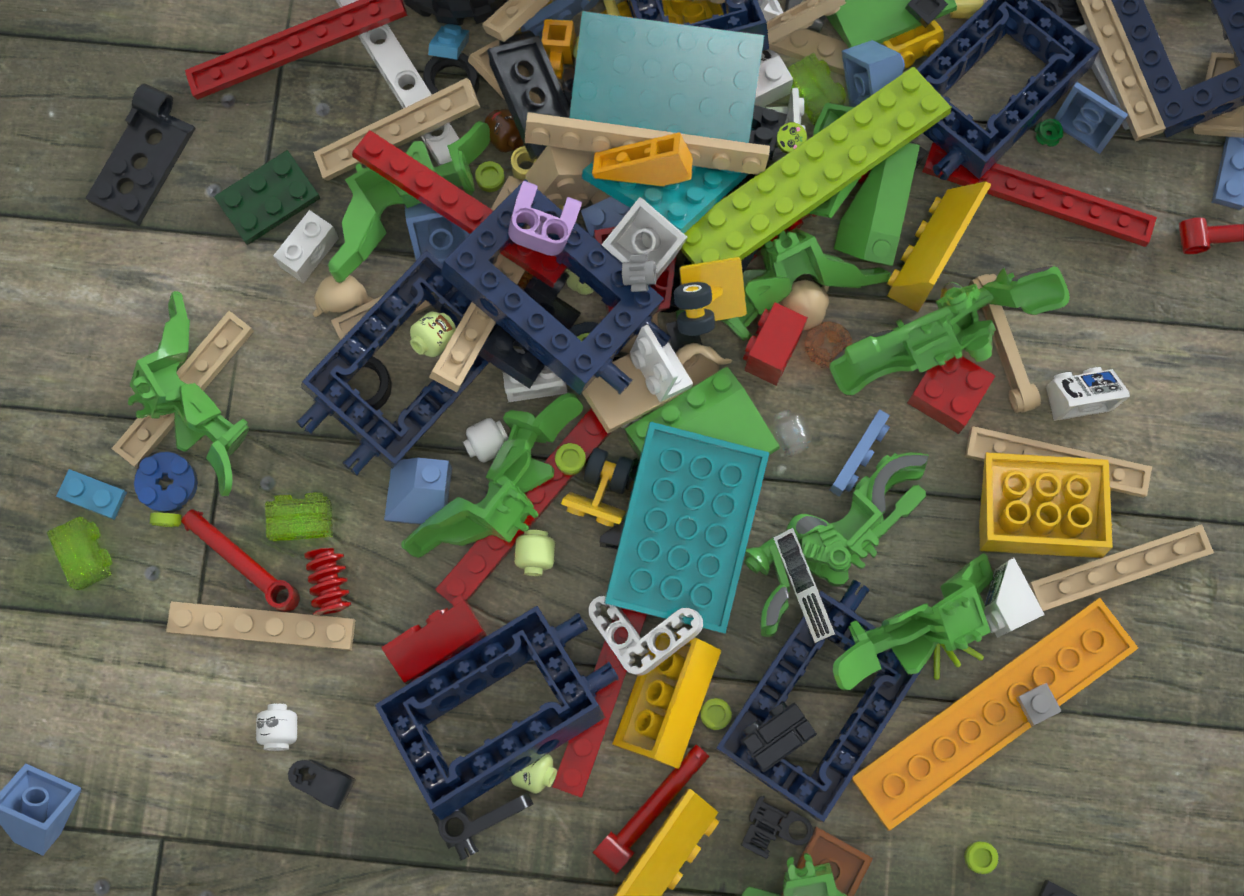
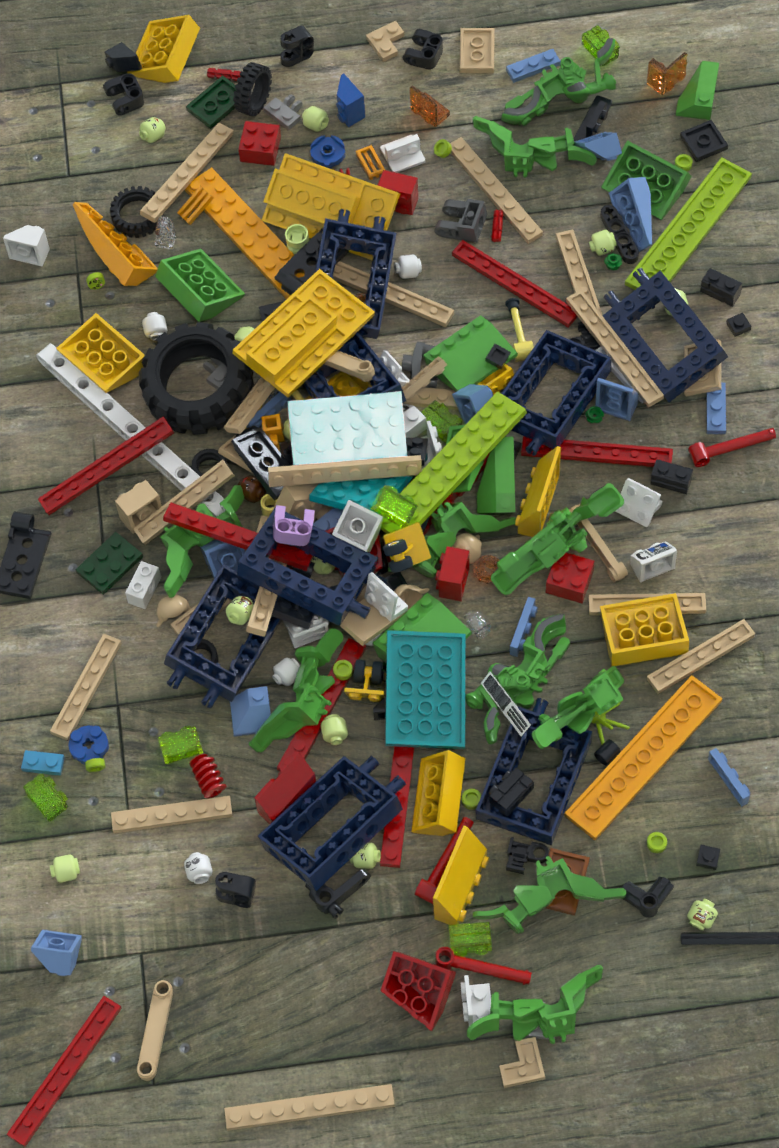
camera: 10 degrees left, 15 degrees down
bright green piece [128,291,249,496] -> none
red piece [181,509,300,612] -> none
dark azure plate [428,24,469,60] -> none
lime tile [475,161,505,192] -> none
white beam [588,596,703,676] -> none
light orange slope [592,132,693,186] -> none
light grey gear [622,254,657,292] -> none
lime tile [776,122,807,154] -> none
white slope [984,558,1045,638] -> none
light grey plate [1016,683,1061,726] -> none
none -> yellowish green head [50,854,80,883]
none -> tan brick [115,480,162,534]
none -> clear neon green brick [371,485,418,528]
none -> black beam [594,739,621,766]
none -> white bracket [615,478,663,527]
none -> black brick [650,459,693,495]
none -> medium blue plate [708,748,750,807]

